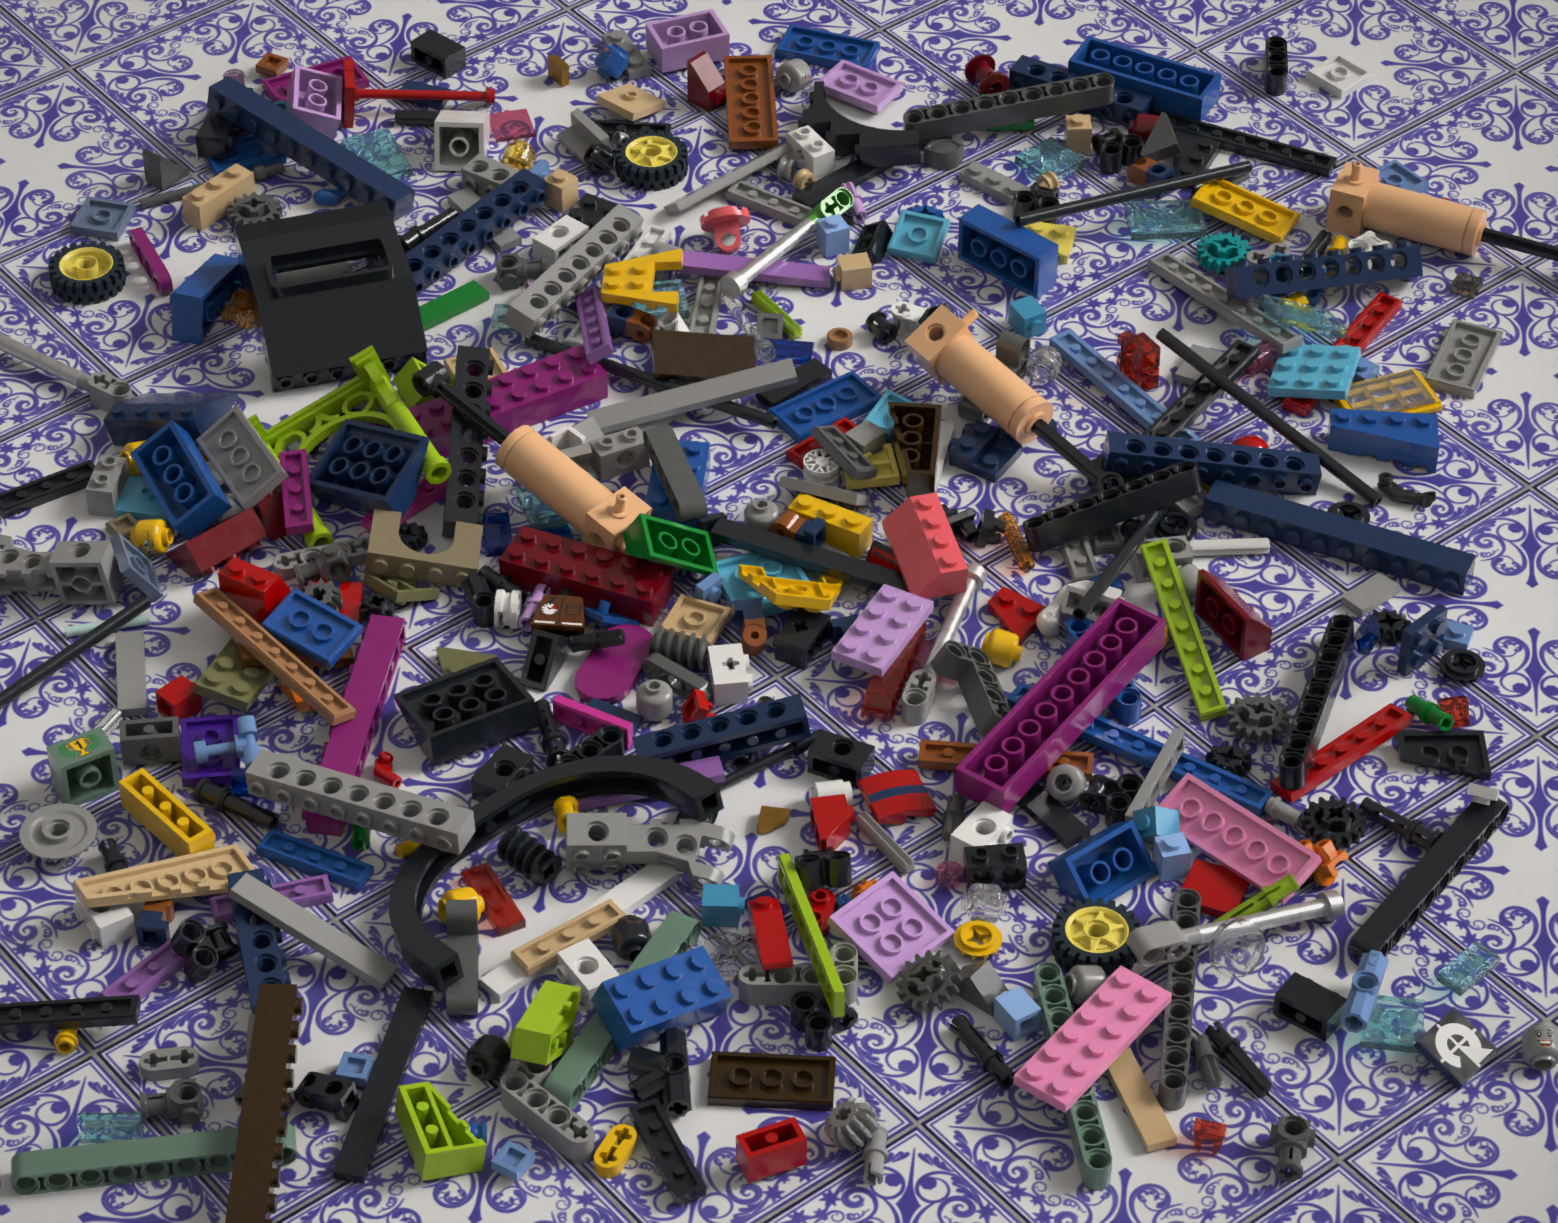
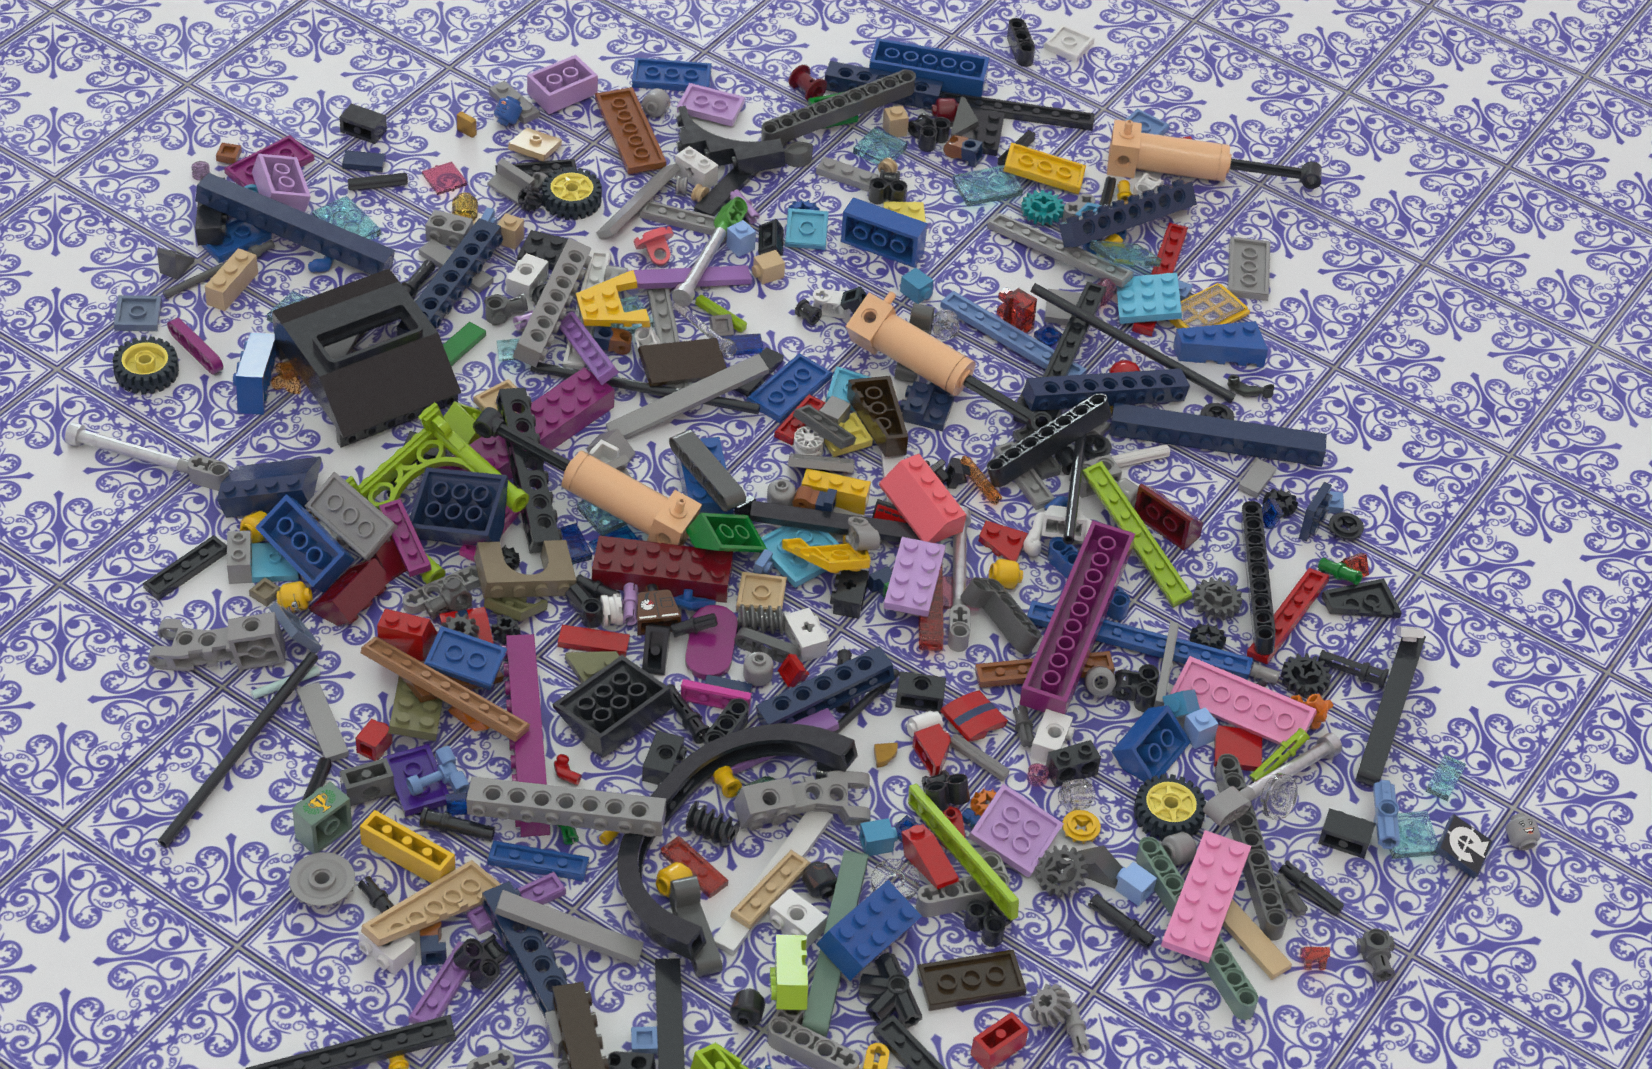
camera: 20 degrees left, 5 degrees up
dark grey gear [227,192,283,226] -> none
red tile [342,59,495,128] -> none
white slope [434,110,490,171] -> none
light grey brick [589,426,650,481] -> none
dark red slope [687,51,726,112] -> none
leg [730,598,767,656] -> none
medium nougat tile [827,327,853,351] -> none
black piece [1014,161,1252,227] -> none
black tile [1016,782,1090,849] -> none
clear smoke tile [1450,271,1483,300] -> none
none -> red tile [557,624,630,657]
none -> light grey piece [845,516,880,551]
none -> clear blue tile [1034,323,1062,347]

